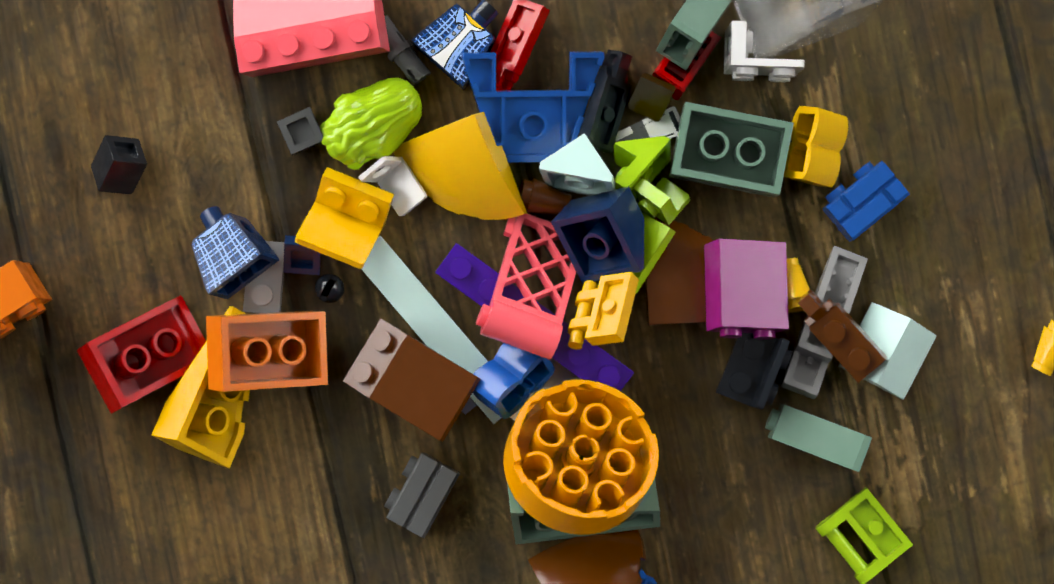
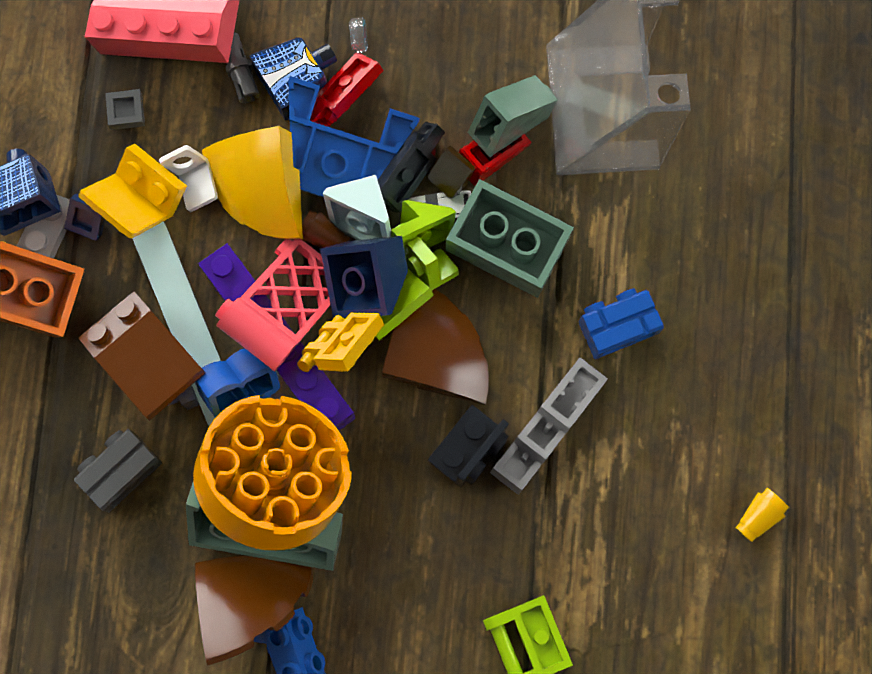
camera: 10 degrees right, 10 degrees down
black hinge [315,274,345,303] -> none
lime hair [320,78,422,170] -> none
brick [704,238,789,340] -> none
white bracket [724,21,805,82] -> none
sand green slope [765,404,872,472] -> none
yellow brick [784,106,848,188] -> none
yellow cone [787,258,810,313] -> none
reddish brown hinge [798,289,887,383] -> none
light aqua slope [839,302,937,400] -> none

